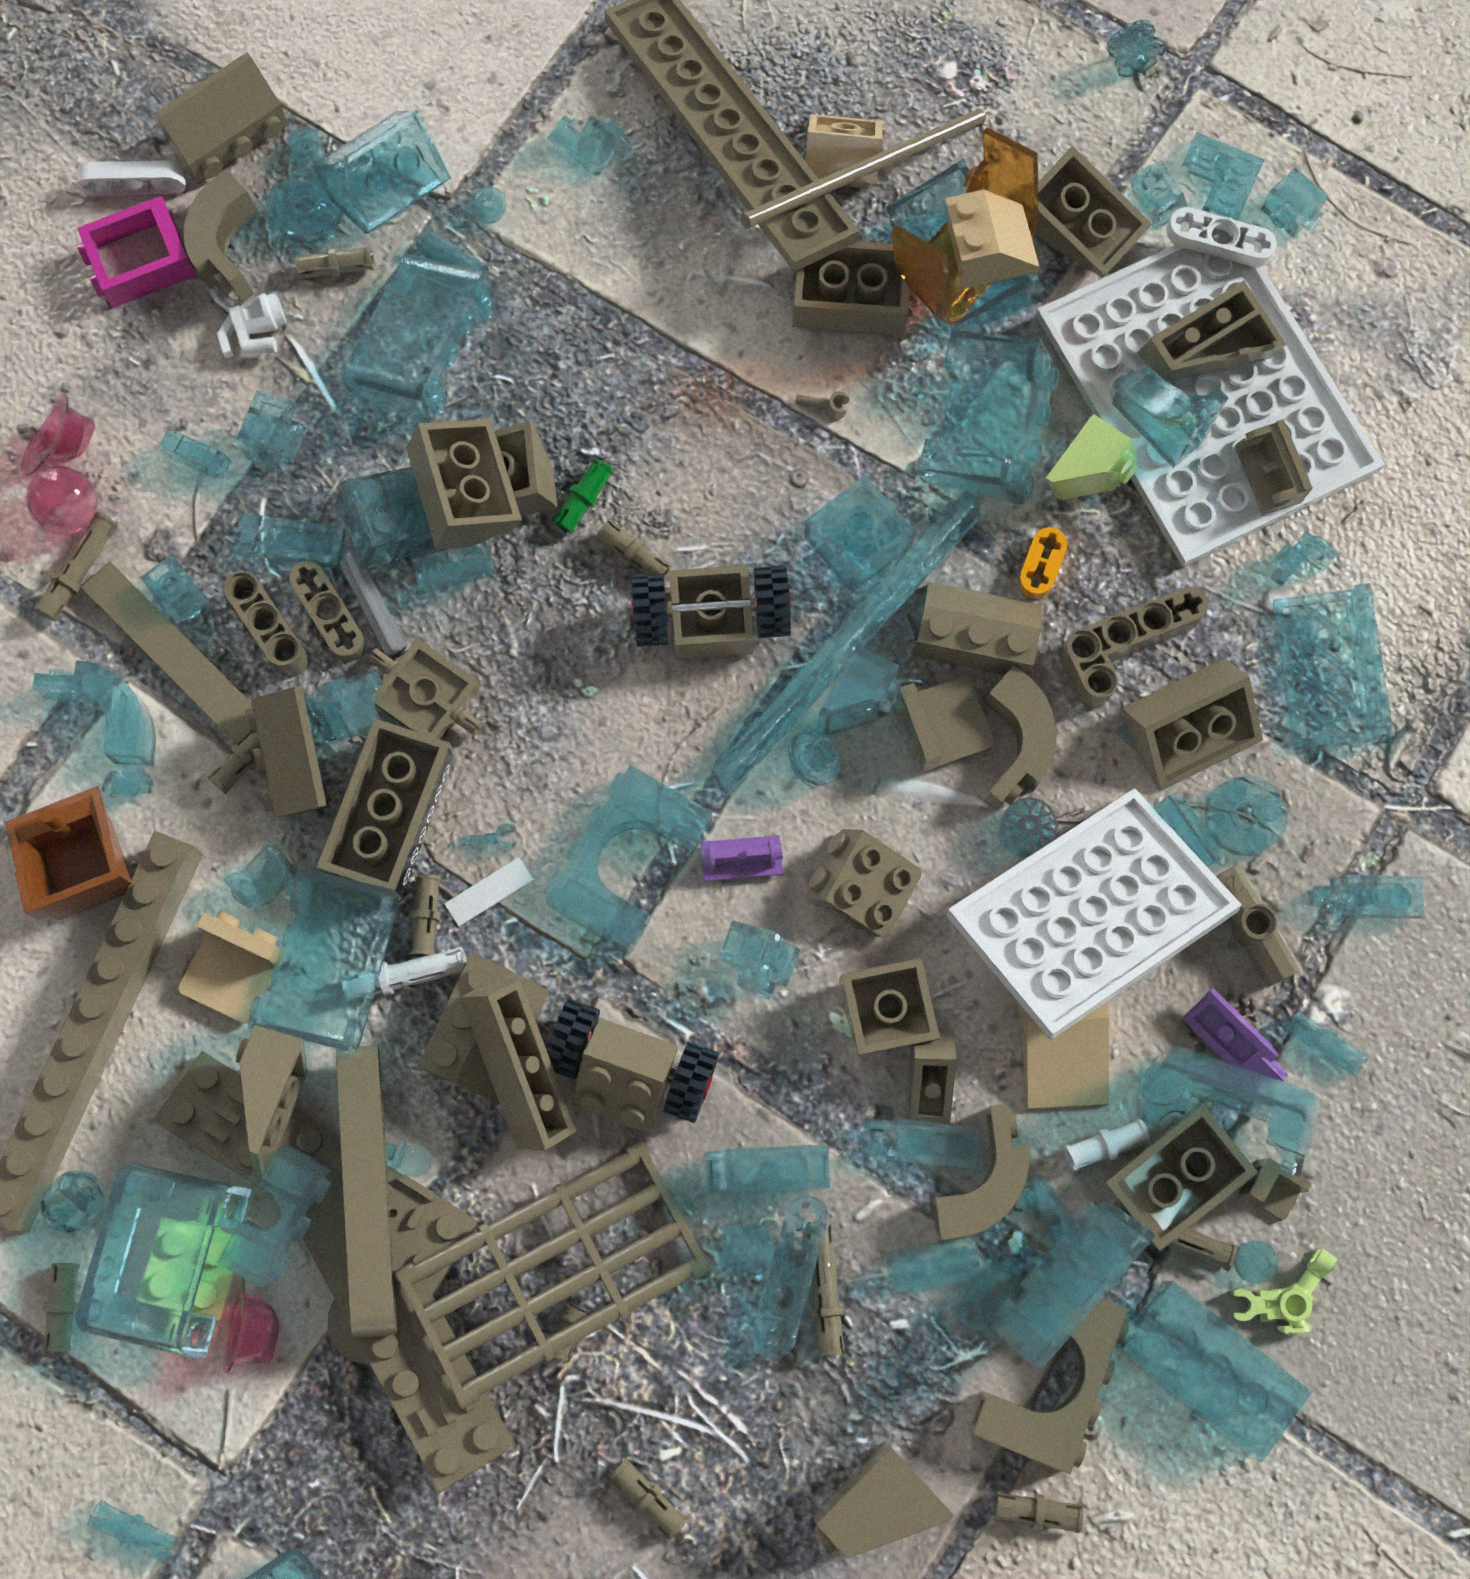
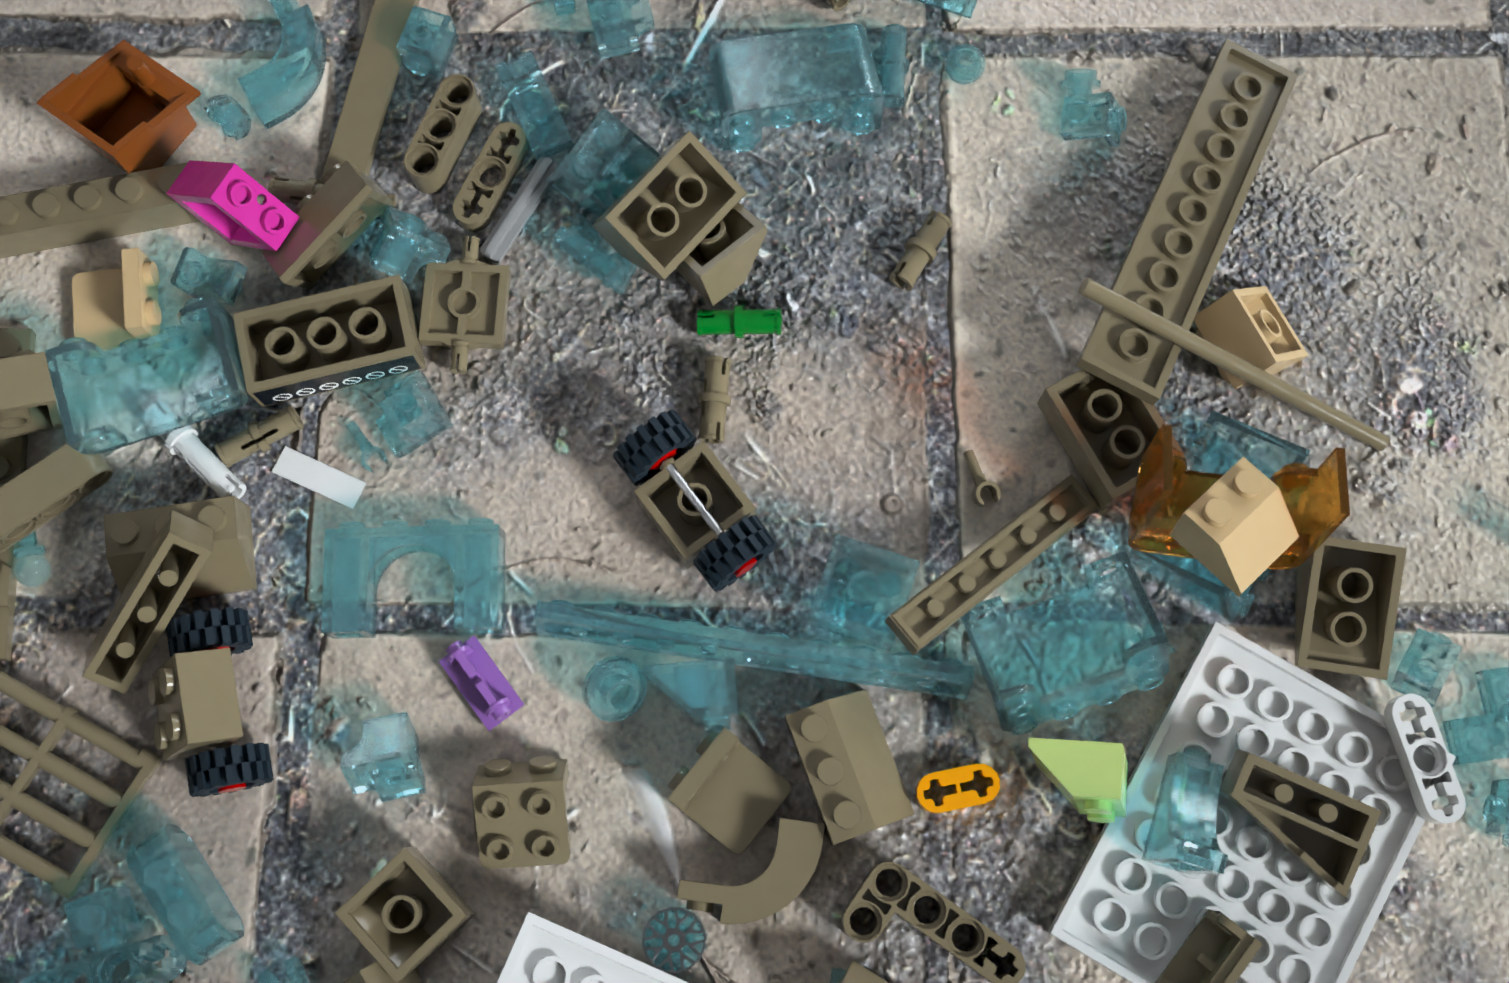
camera: 60 degrees right, 0 degrees up
none -> dark pink window [166,160,300,251]
none -> clear light blue brick [376,370,453,458]
none -> dark tan tile [885,474,1100,655]
none -> dark tan pin [889,210,952,291]

